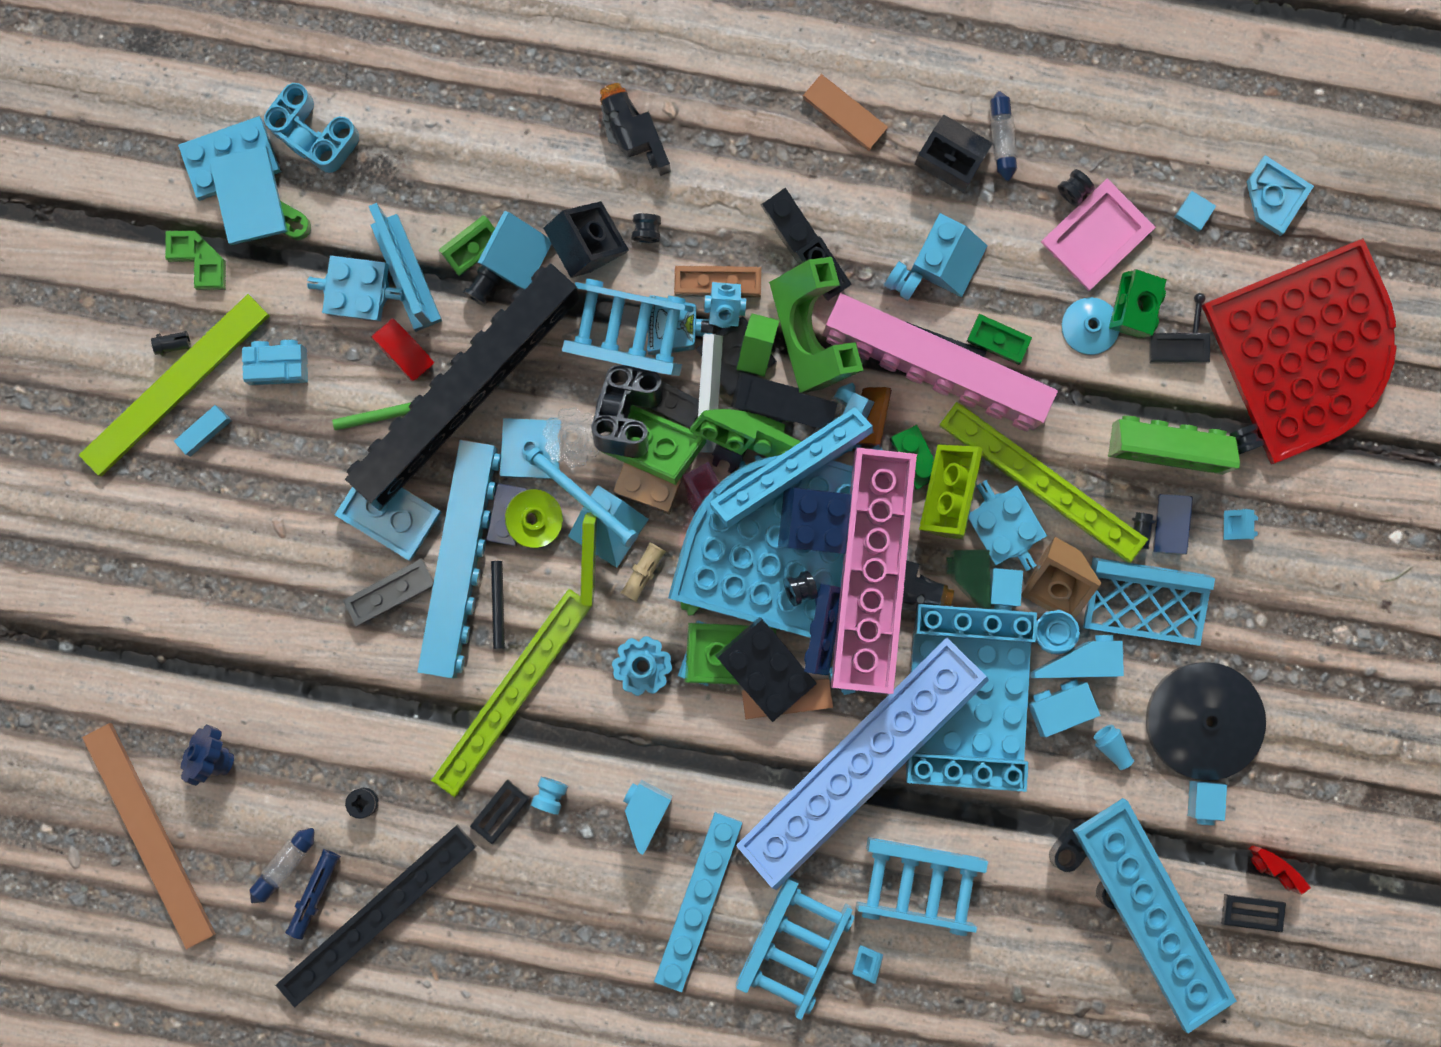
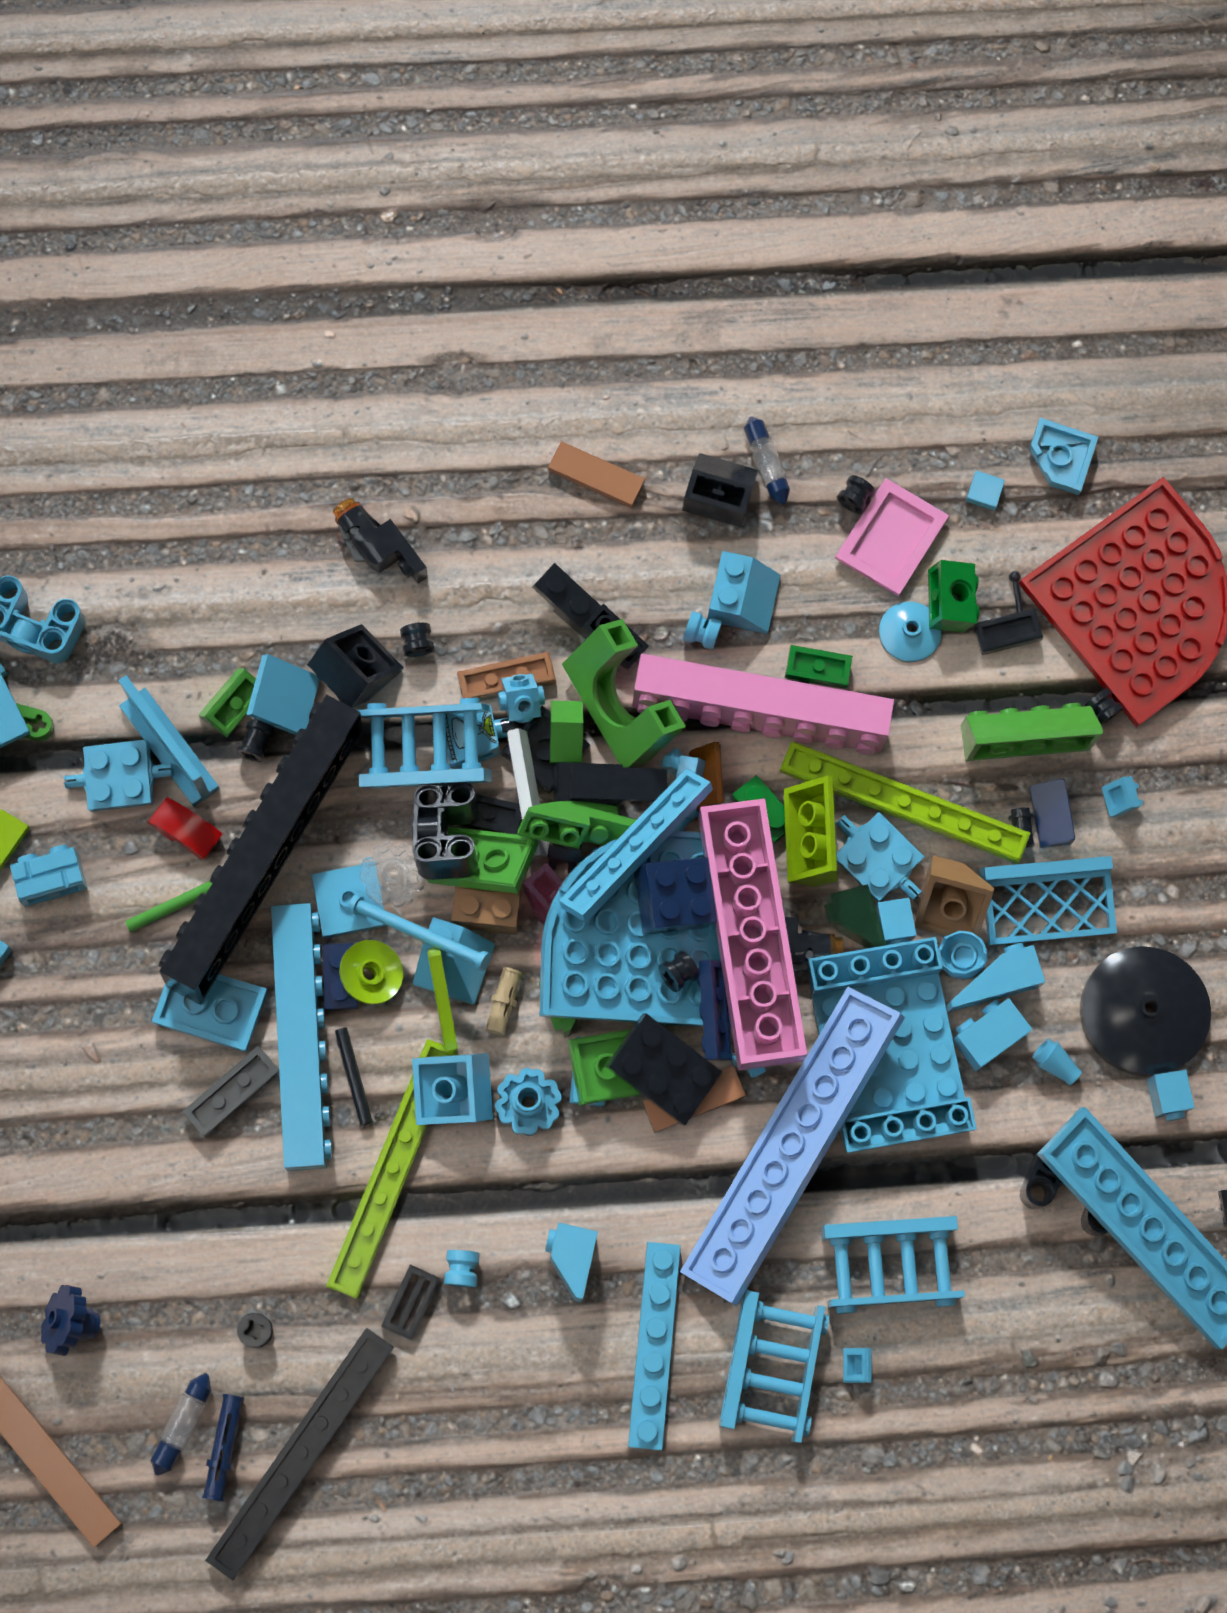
camera: 20 degrees left, 10 degrees down
none -> medium azure slope [412,1053,493,1125]

